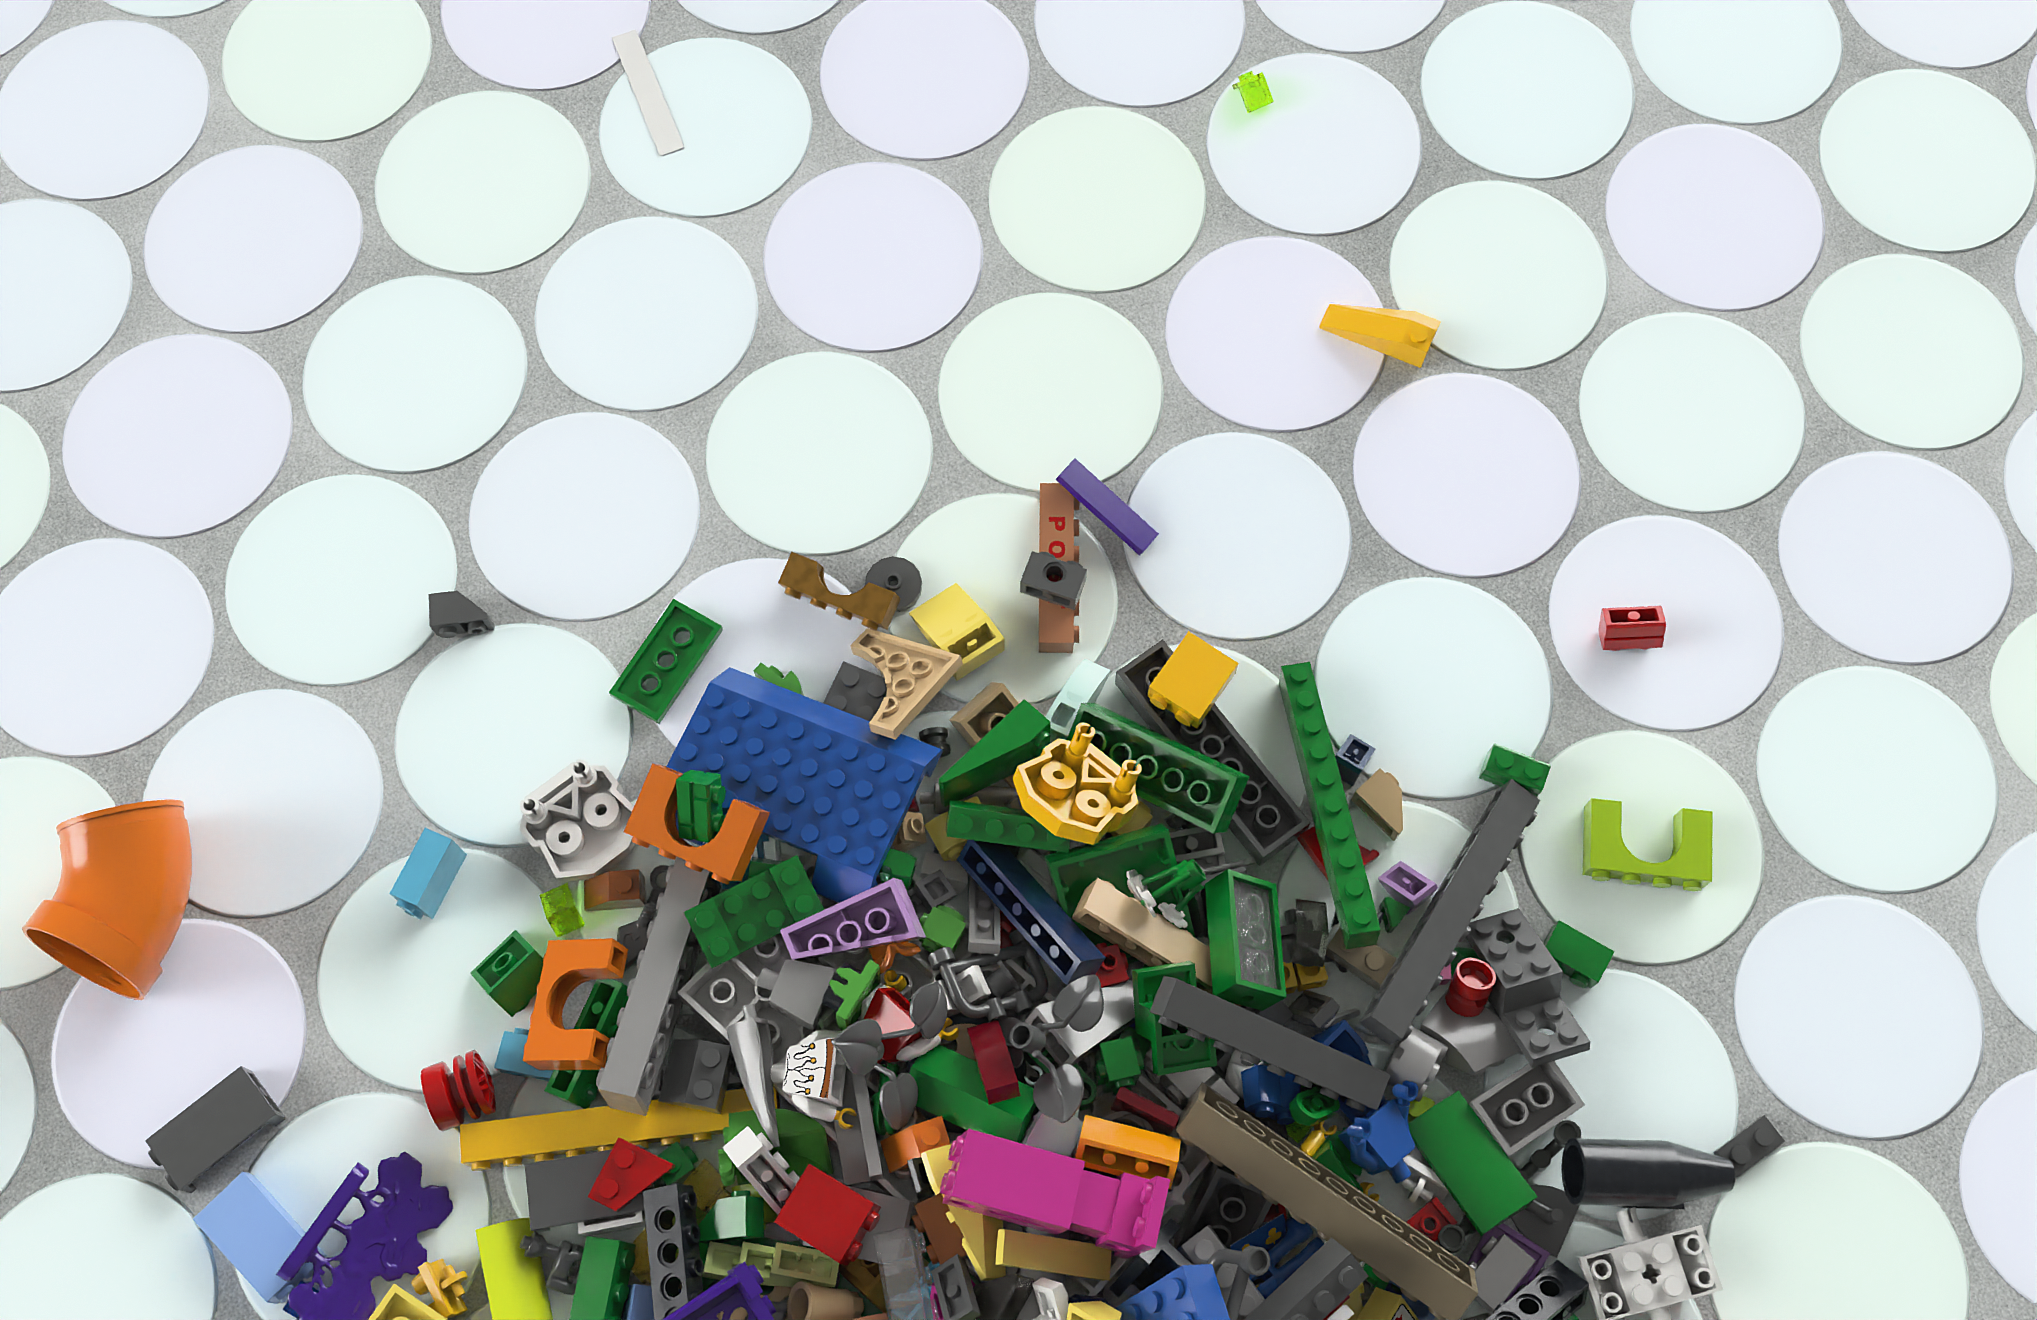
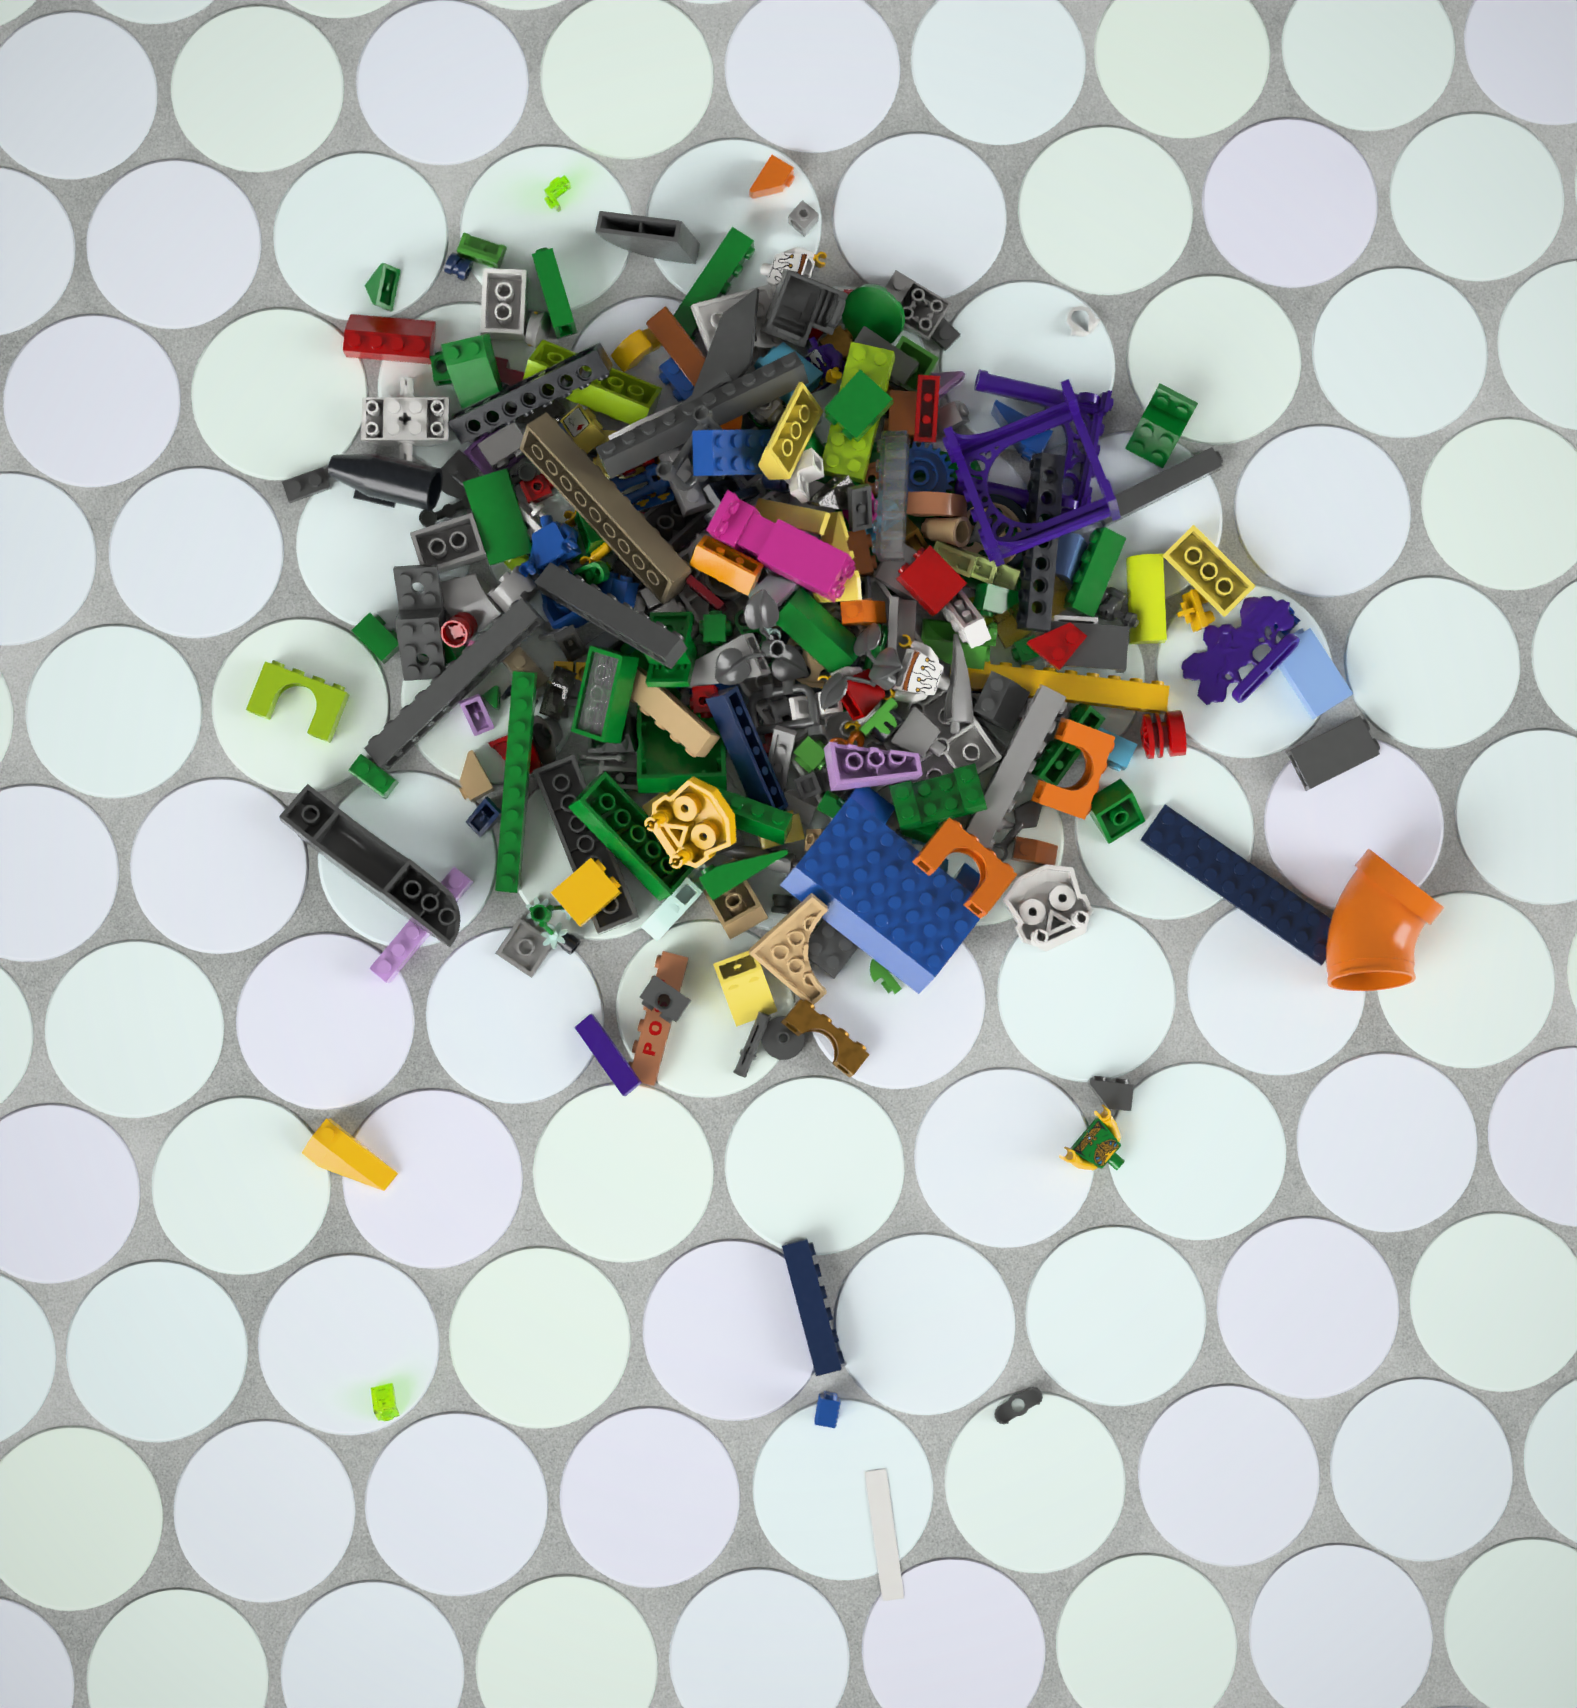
camera: 165 degrees left, 15 degrees up
medium azure brick [389,828,467,920] -> none
clear neon green bracket [539,882,585,937] -> none
green plate [609,599,723,724] -> none
green brick [676,770,726,843] -> none
dark red slope [967,1020,1021,1105] -> none
plant [1126,859,1206,928] -> none
red brick [1598,605,1666,651] -> none
none -> dark grey slope [279,784,461,948]
none -> lavender brick [369,867,474,984]
none -> light grey tile [495,917,552,978]
none -> plant [526,897,572,949]
none -> dark grey piece [533,715,563,765]
none -> black hose [557,933,581,955]
none -> dark grey pin [733,1011,771,1078]
none -> dark blue brick [782,1238,845,1377]
none -> blue brick [814,1391,841,1429]
none -> dark grey piece [994,1387,1043,1425]
none -> torso [1059,1104,1125,1171]
none -> dark blue plate [1139,804,1331,966]

